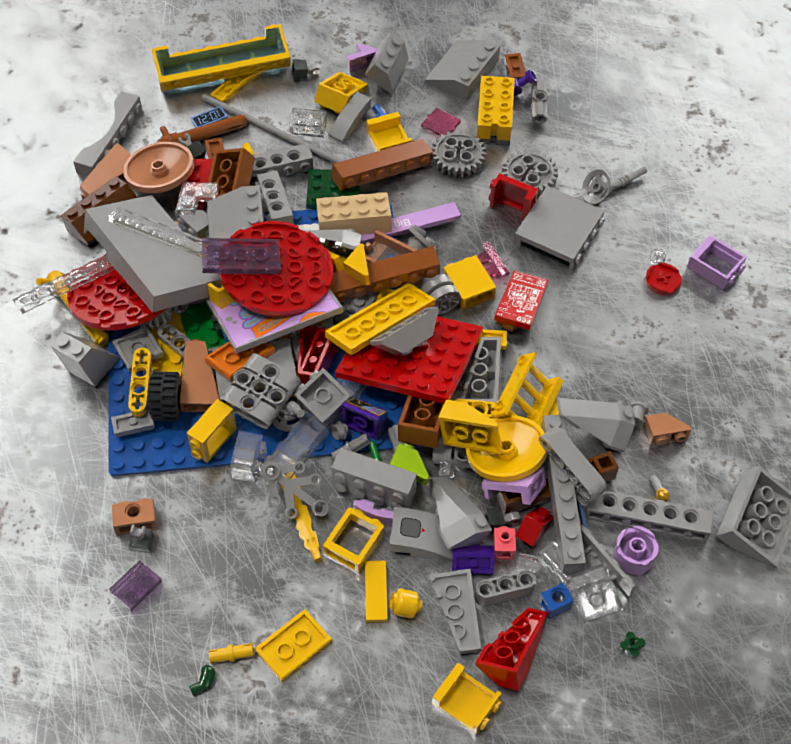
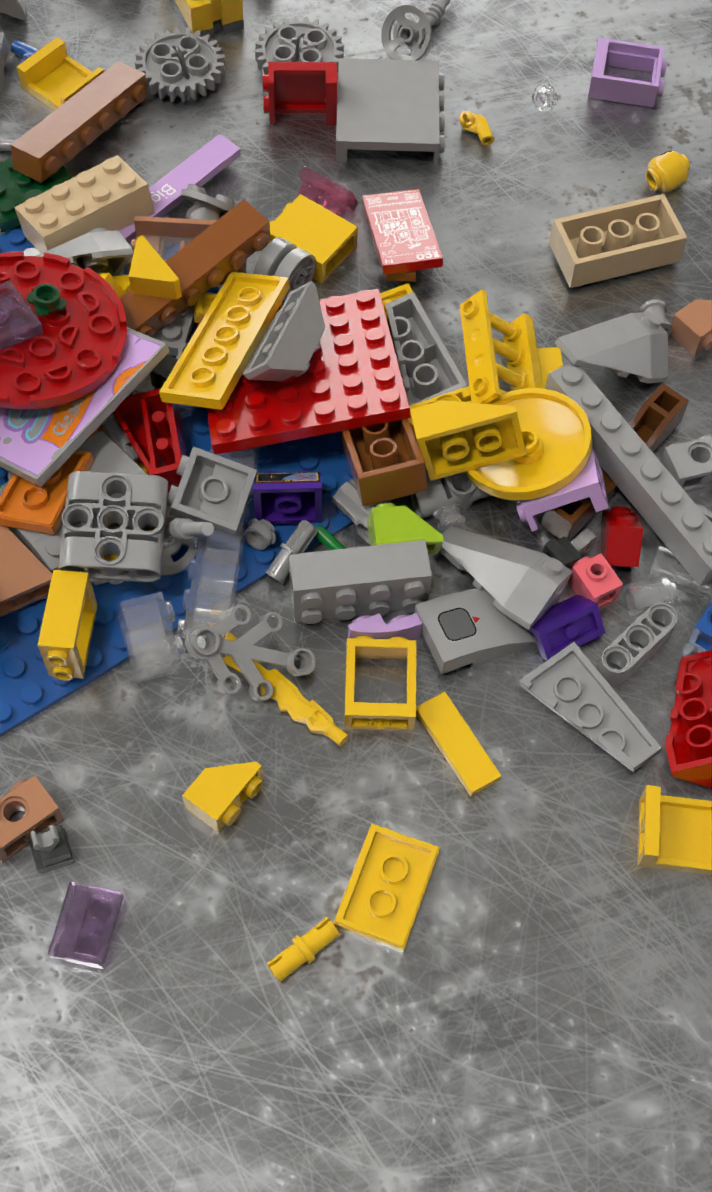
camera: 30 degrees left, 5 degrees up
dark green arm [189,665,215,696] -> none
yellow head [389,588,422,619] -> none
clear pink piece [421,108,461,137] -> none
light grey beam [539,426,607,507] -> none
red tile [645,263,682,296] -> none
none -> dark green plate [27,284,66,317]
none -> yellow slope [182,762,264,833]
none -> yellow arm [459,110,494,146]
none -> tan brick [549,194,687,288]
none -> yellow head [645,149,690,194]

